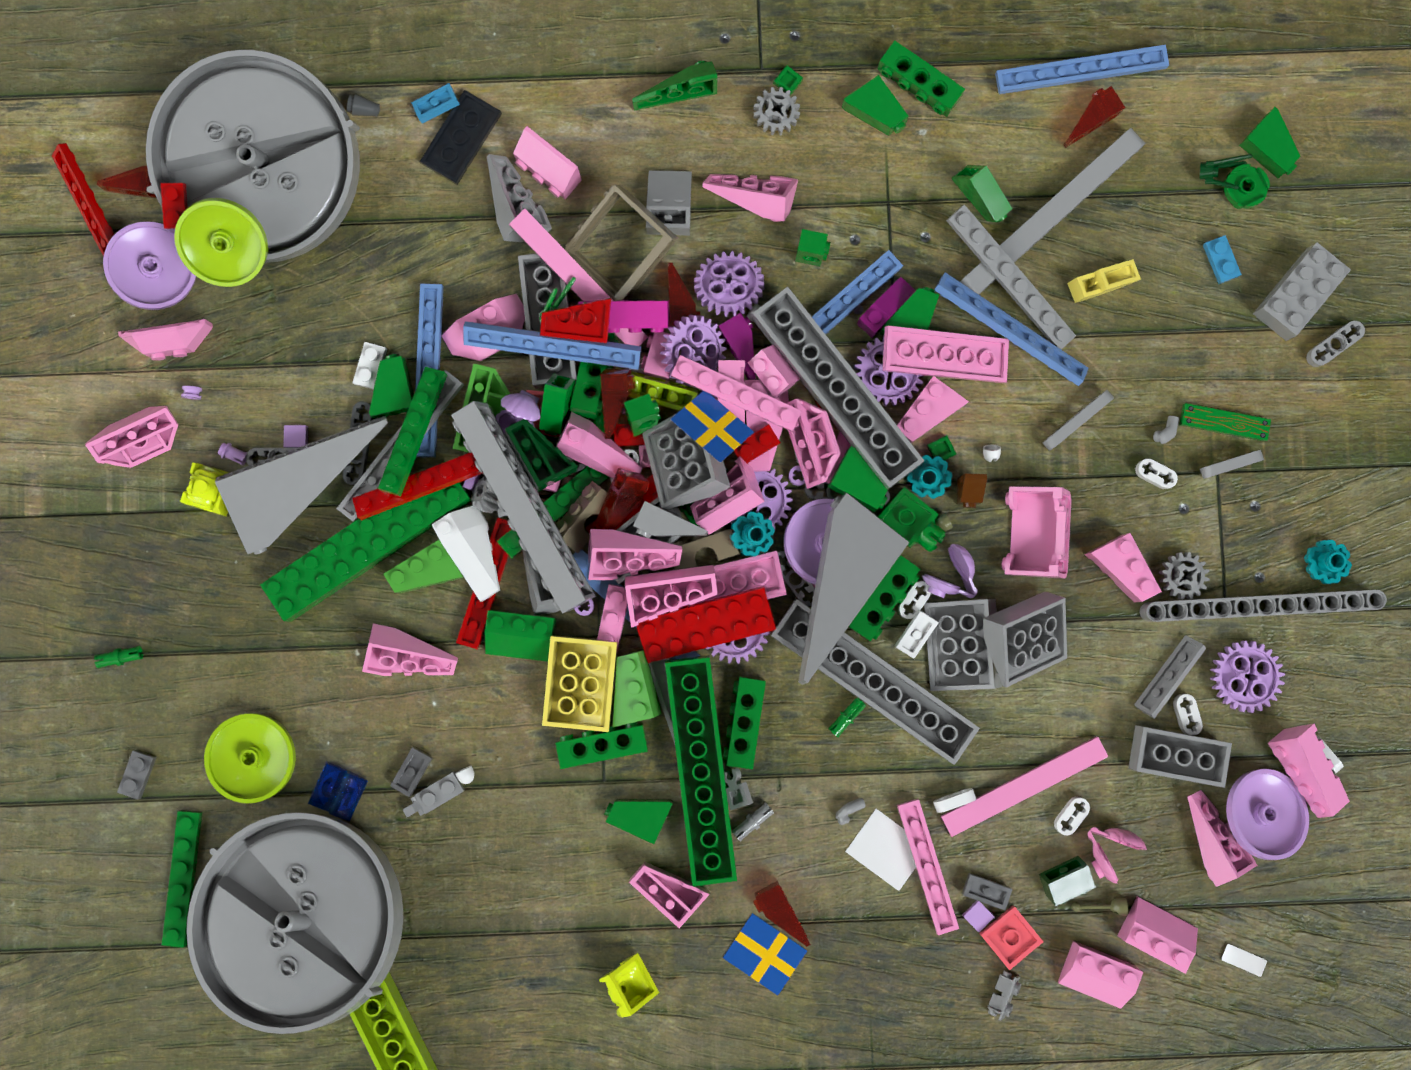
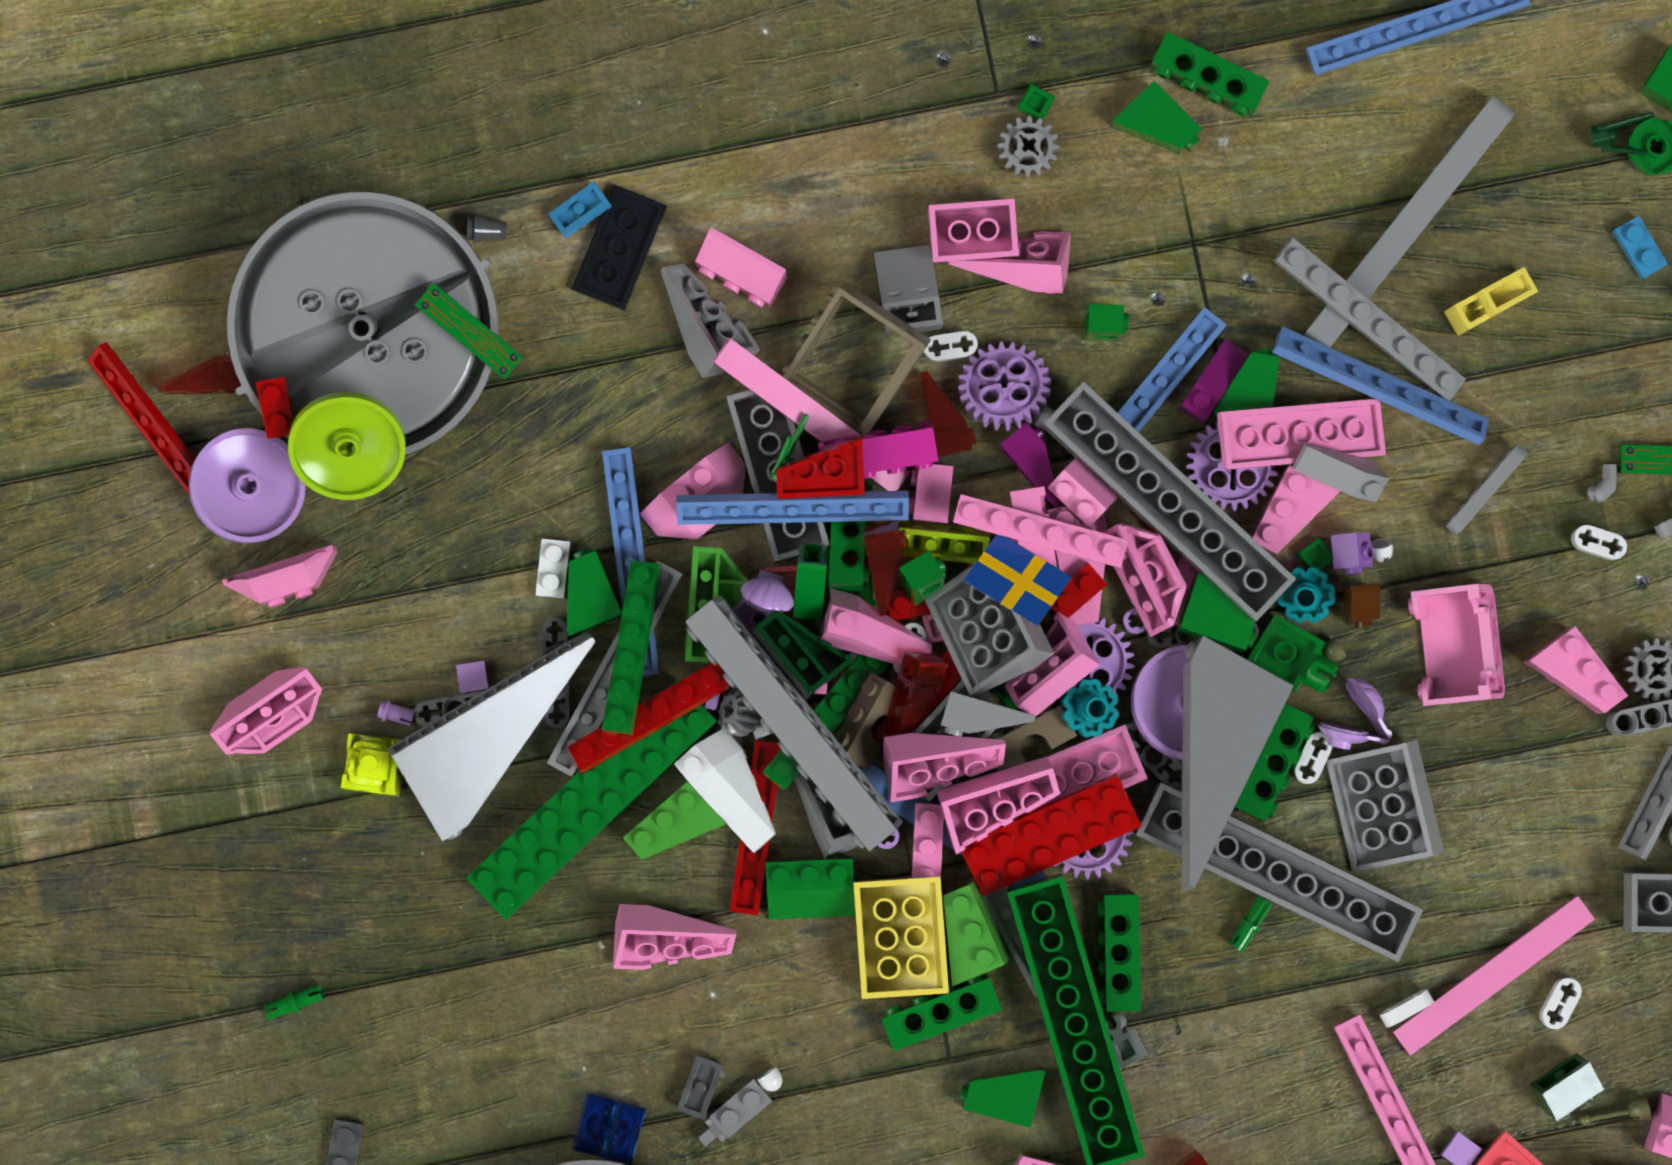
camera: 10 degrees left, 0 degrees up
lavender bush [181,386,202,400] -> none
lime dish [204,713,296,803] -> none
green wedge [632,61,718,111] -> none
lavender gear [660,315,727,386] -> none
light grey pin [732,802,774,842] -> none
light grey arm [835,797,865,825] -> none
white sticker [845,809,916,891] -> none
white plate [895,610,939,659] -> none
slope [951,165,1013,222] -> none
flat silver plate [962,873,1012,910] -> none
light grey slope [983,592,1067,687] -> none
clear red slope [1064,86,1126,148] -> none
bright pink animal [1088,827,1147,884] -> none
none -> green tile [415,282,523,379]
none -> white beam [924,331,978,362]
none -> bright pink slope [928,199,1019,263]
none -> light grey slope [1292,443,1389,502]
none -> medium lavender brick [1331,532,1374,575]

